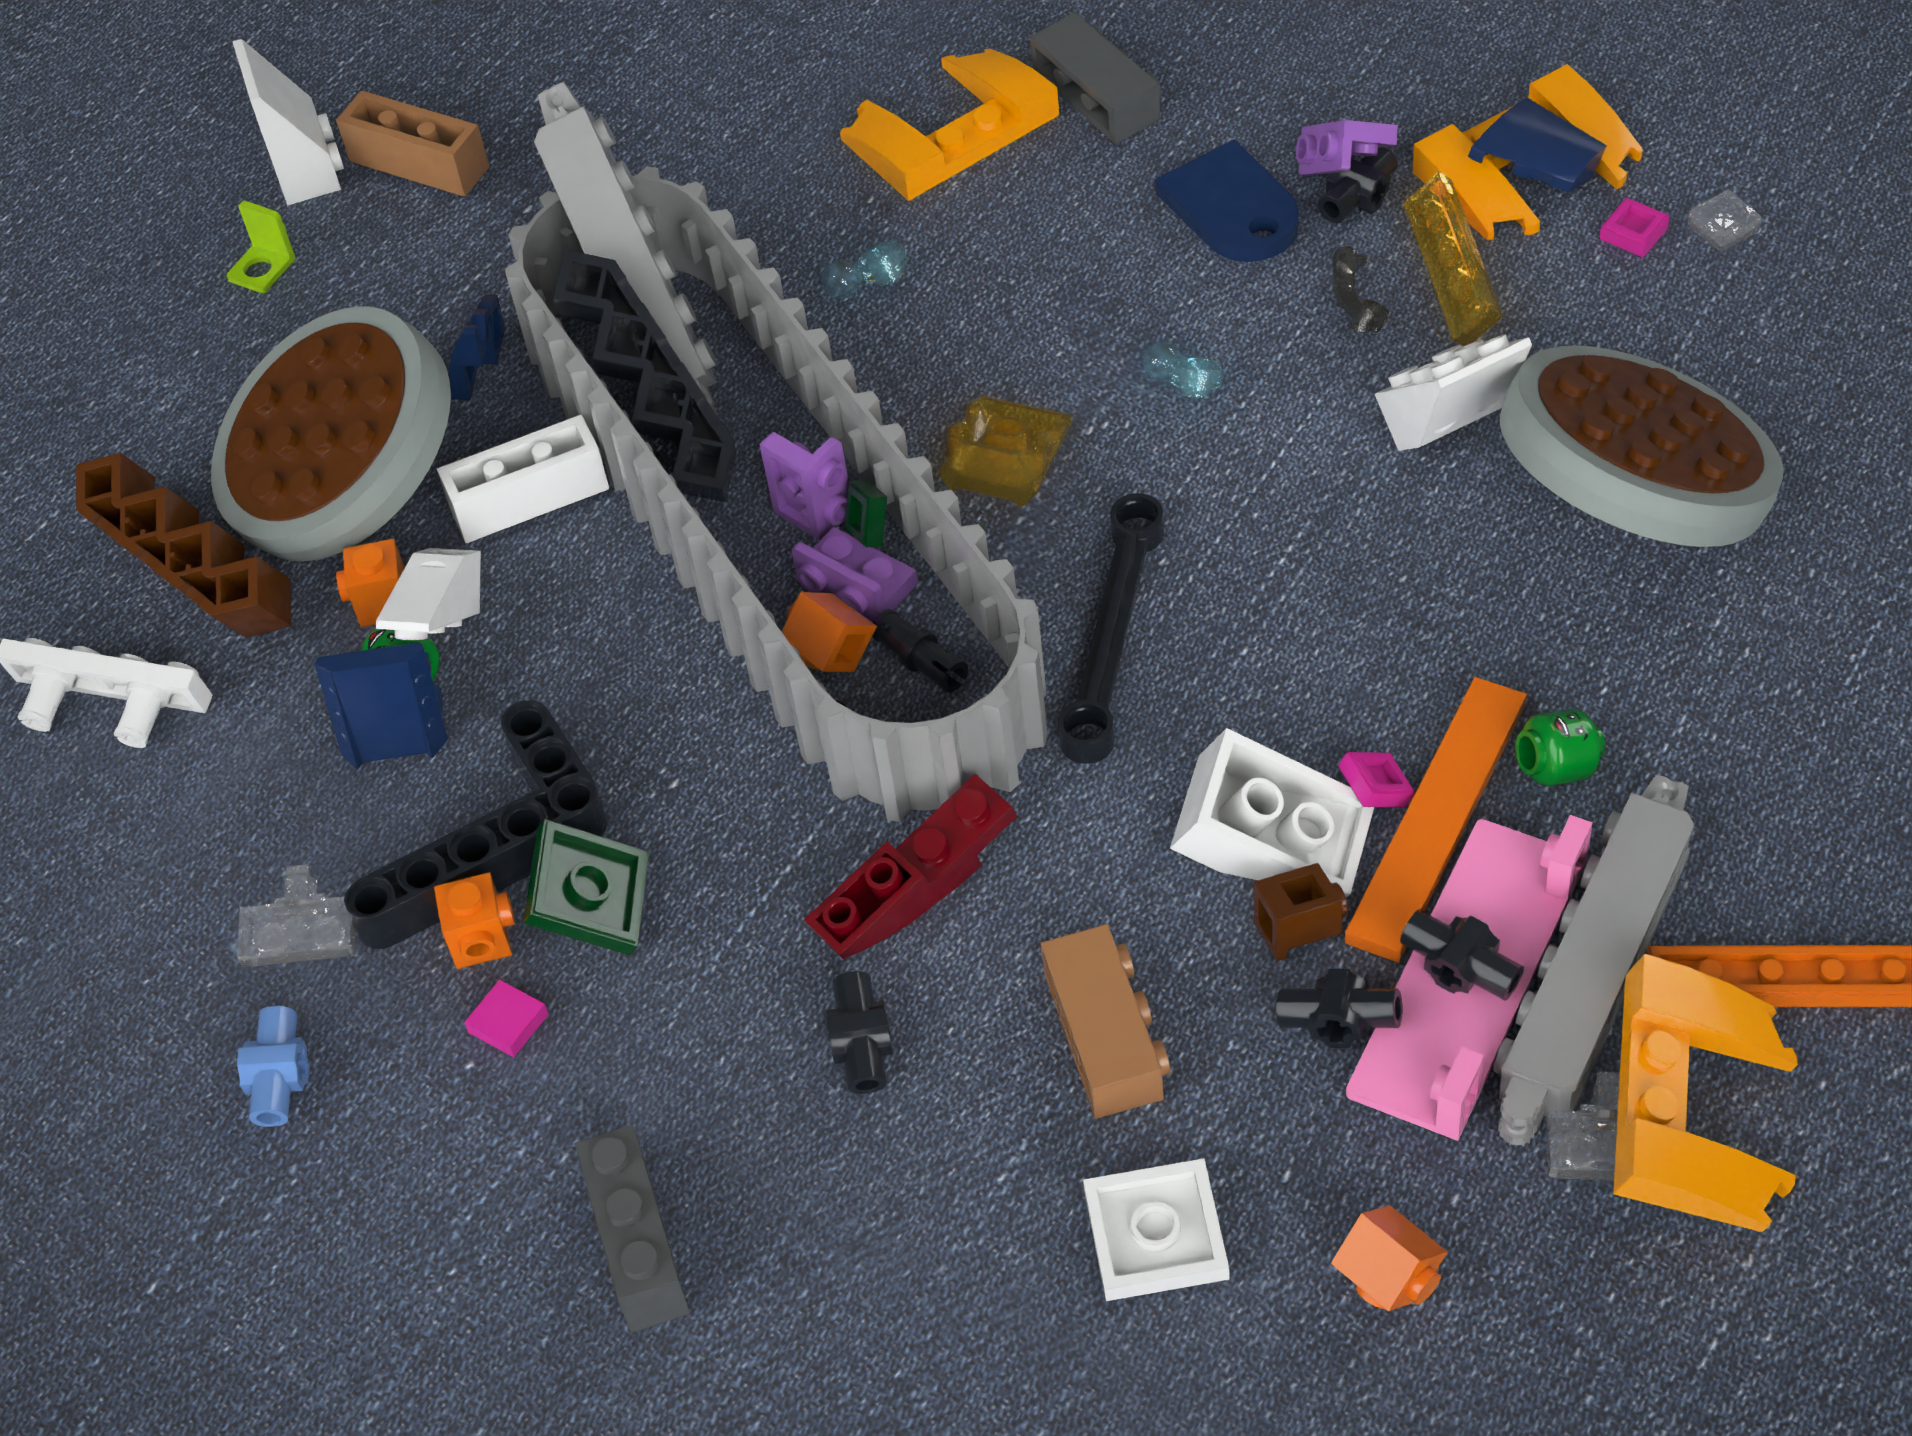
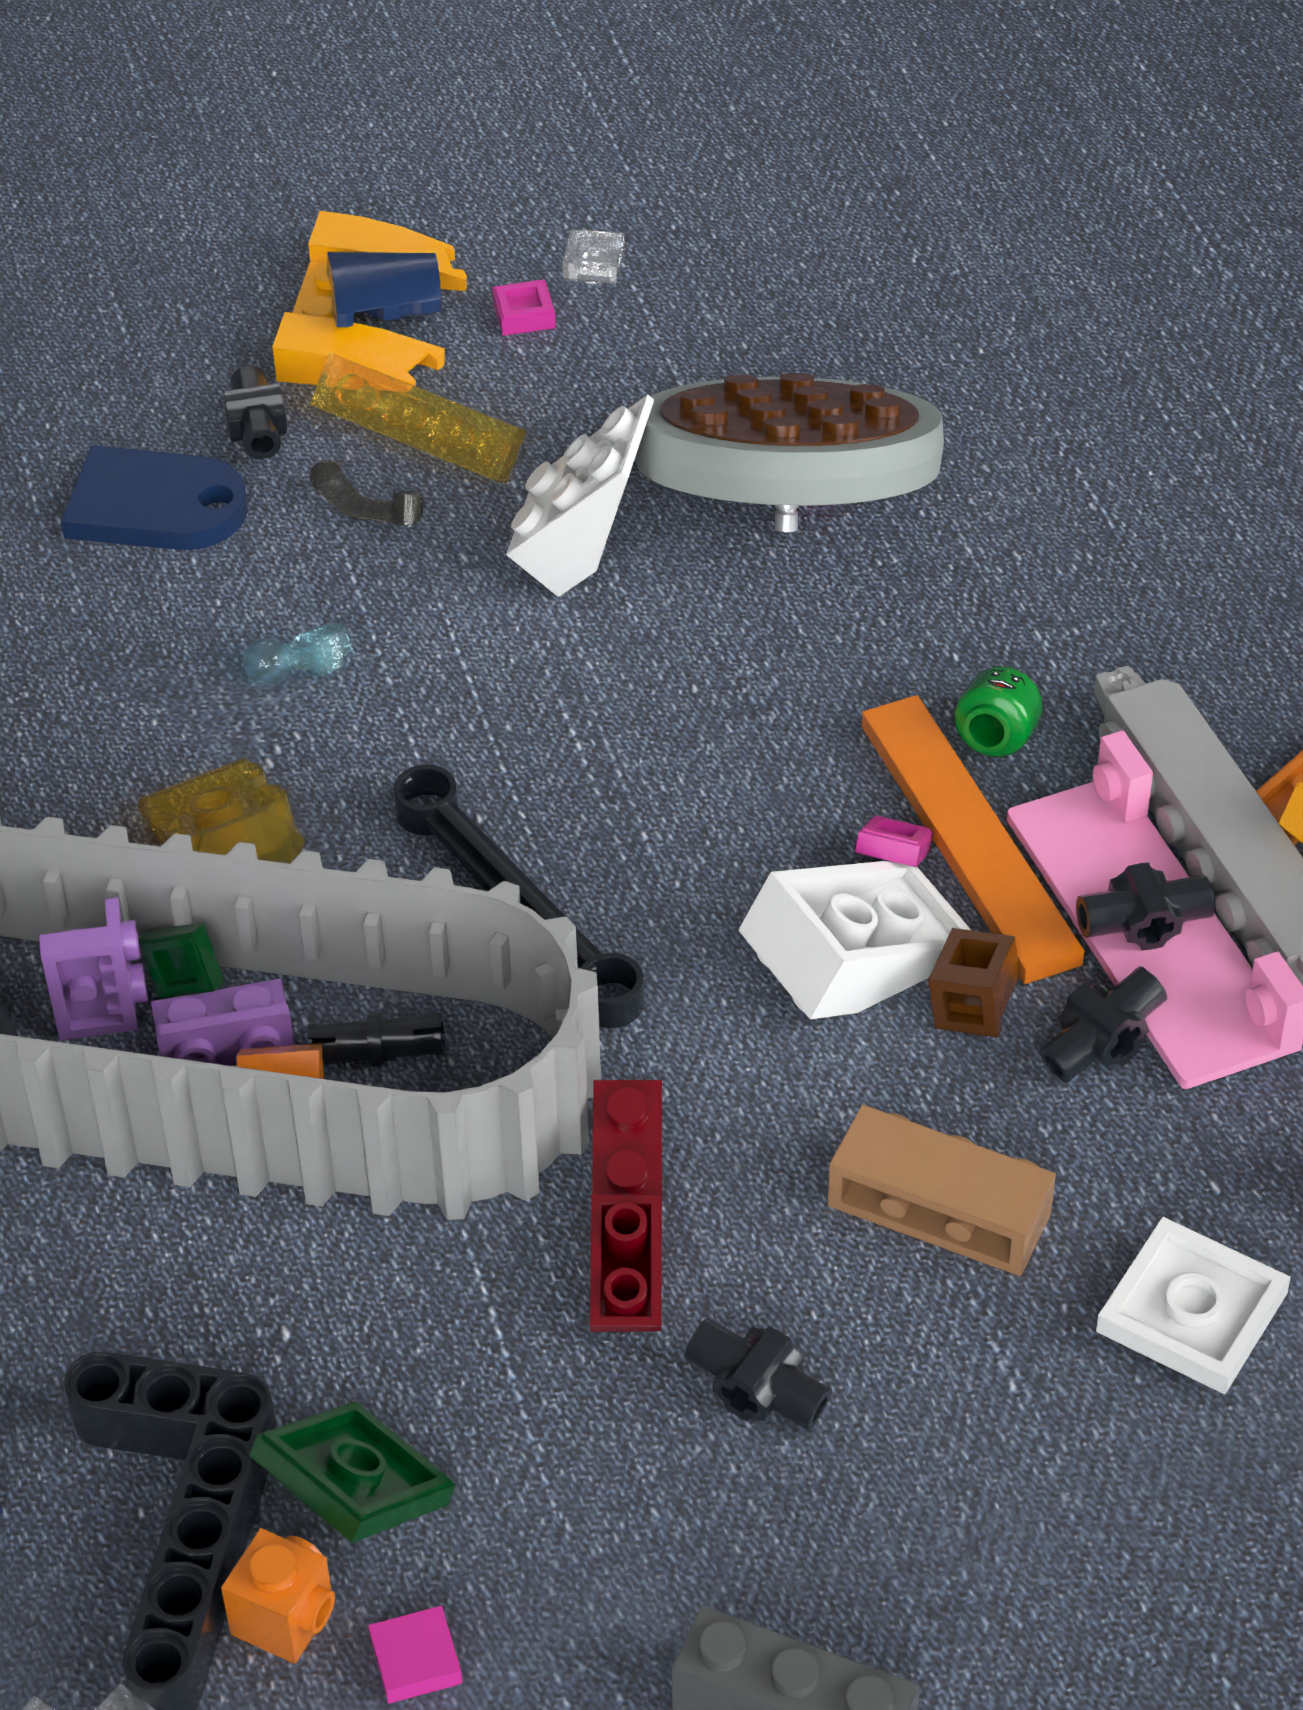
camera: 55 degrees left, 5 degrees down
medium lavender bracket [1296,120,1398,176] -> none

